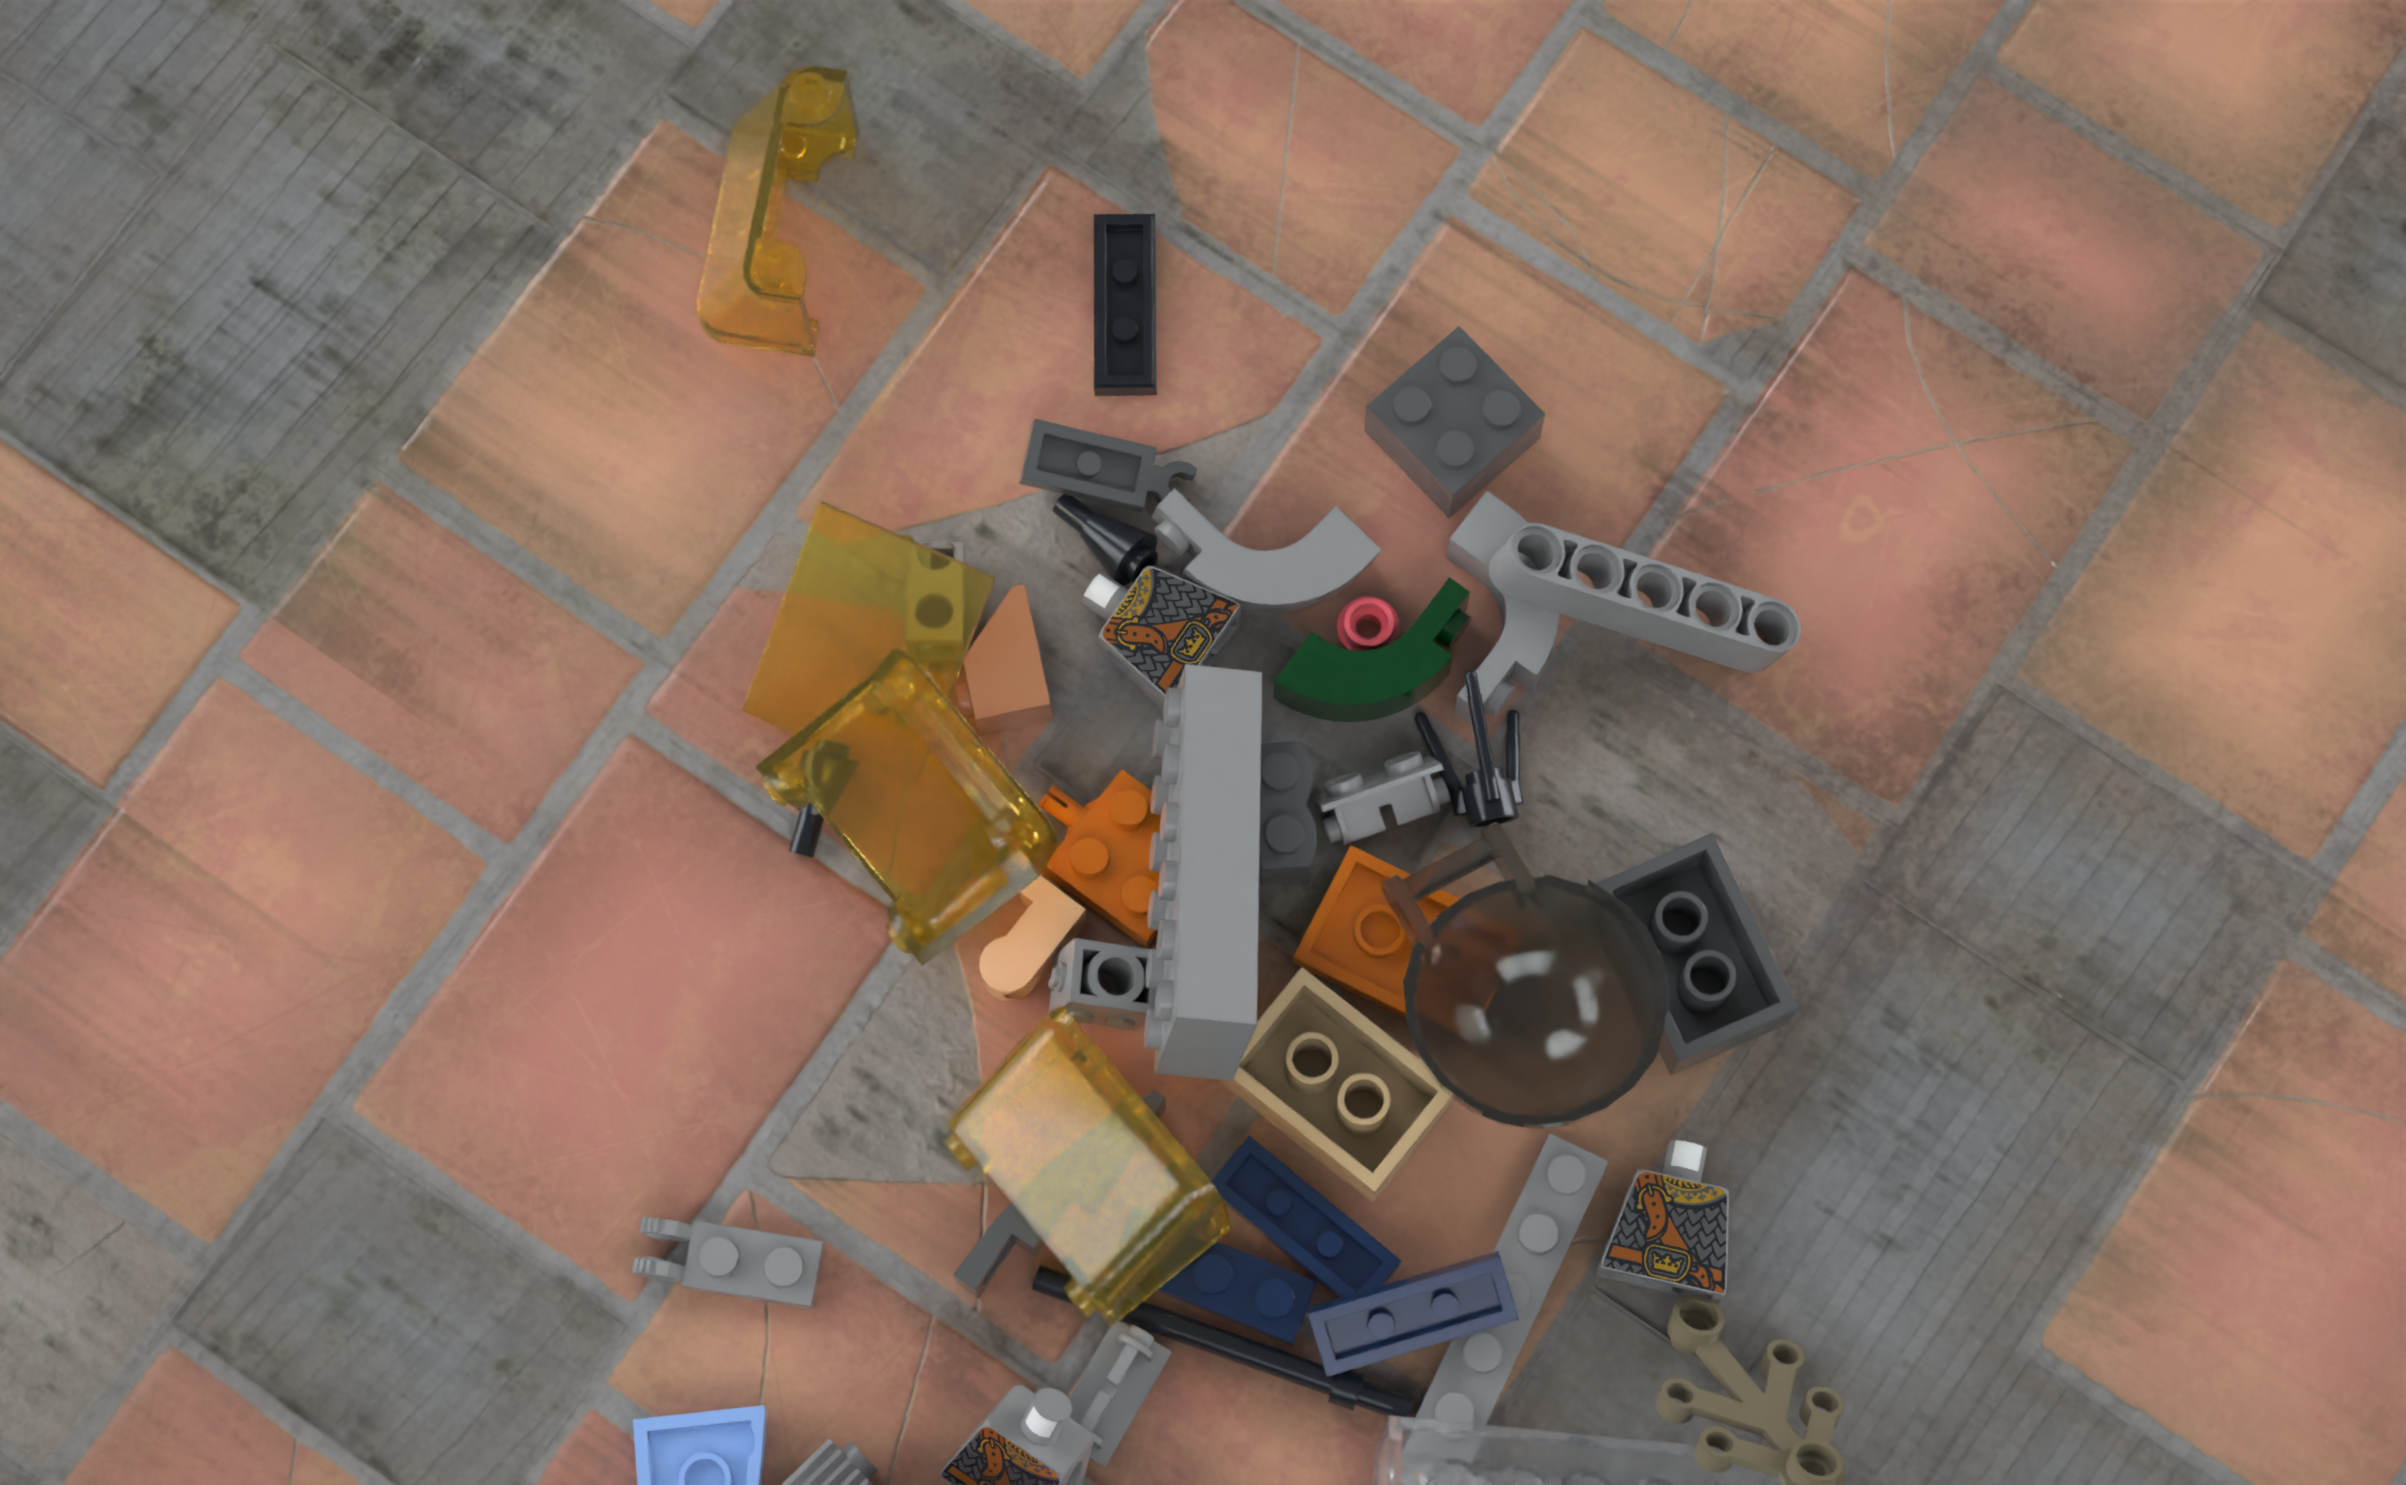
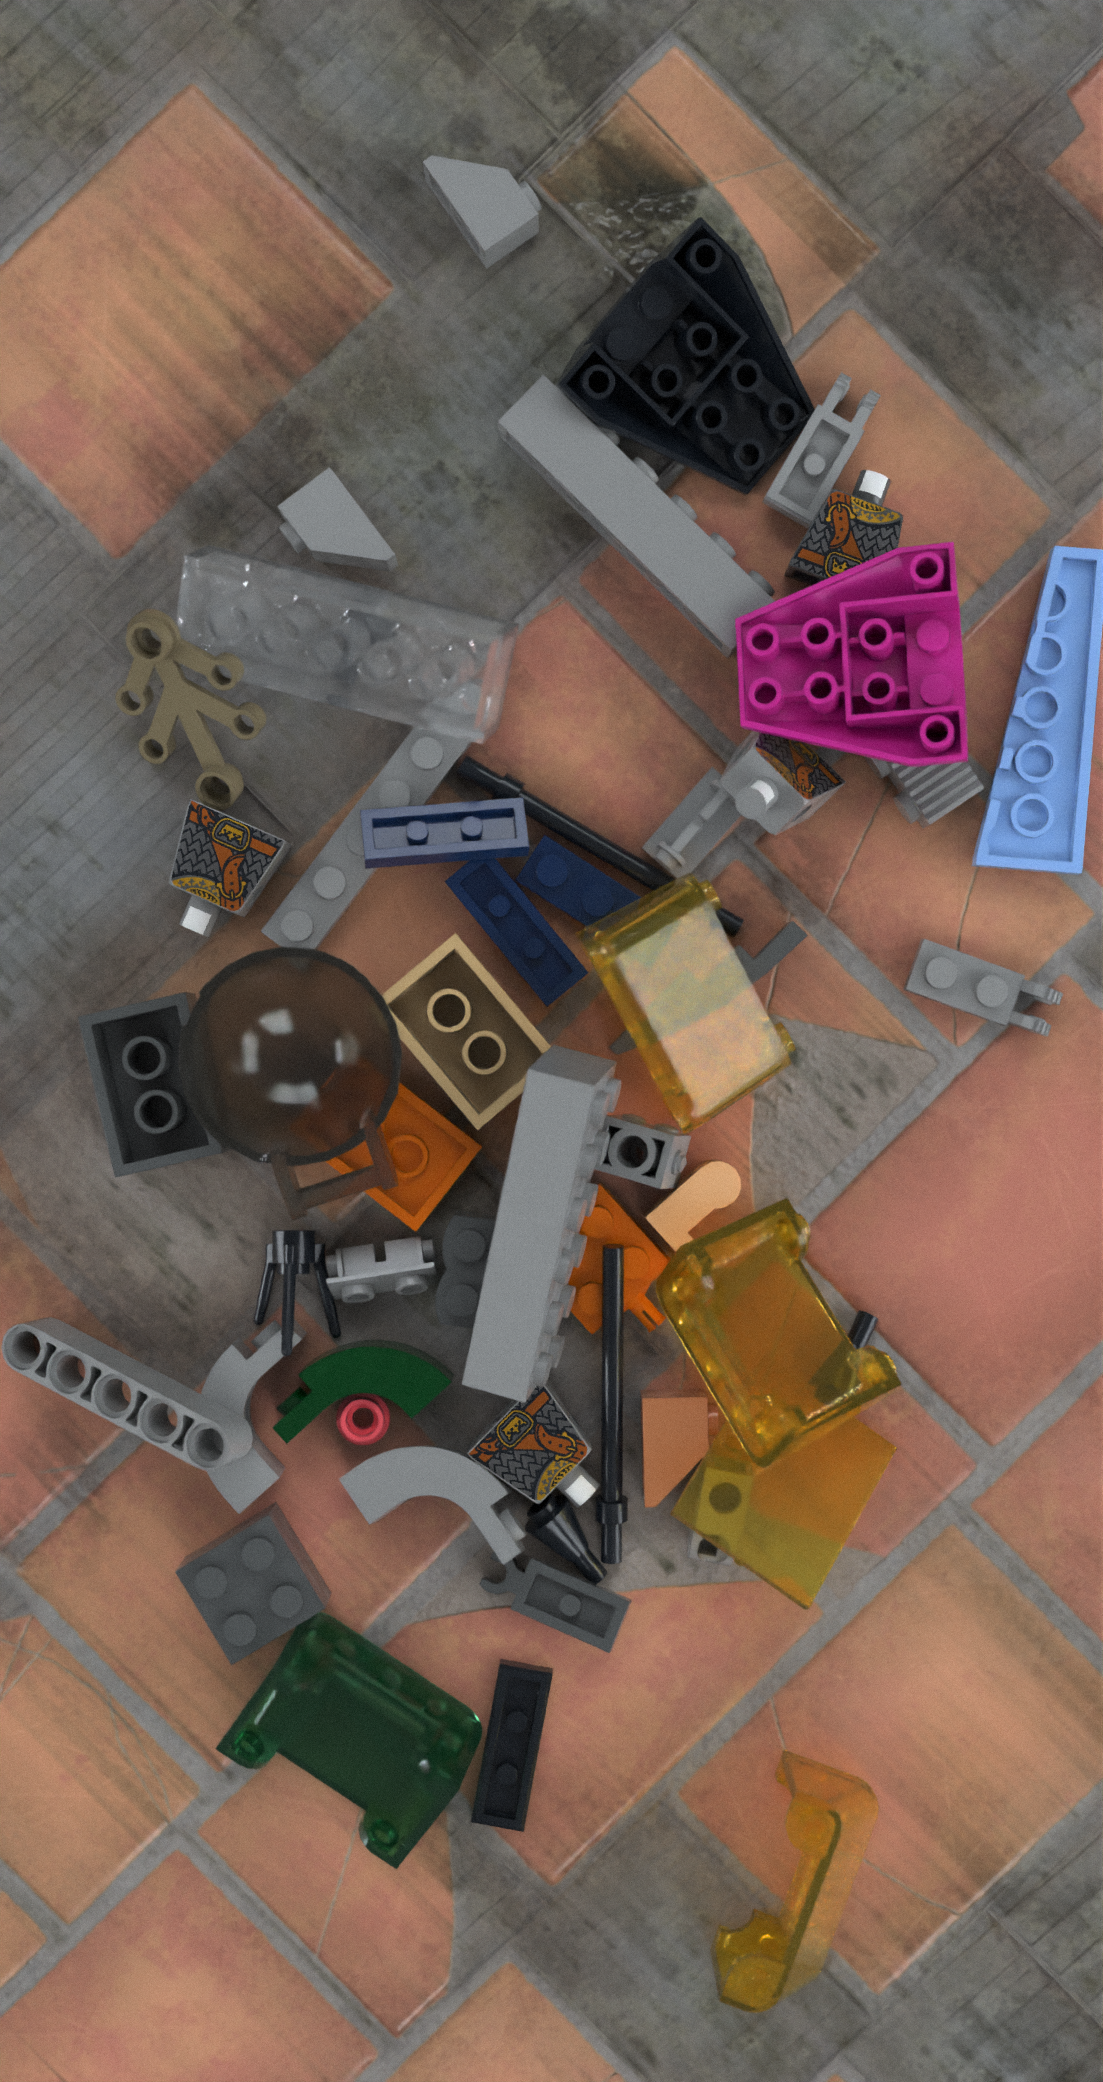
camera: 170 degrees left, 15 degrees up
none -> clear green windscreen [215,1612,483,1869]
none -> black bar [595,1244,628,1564]

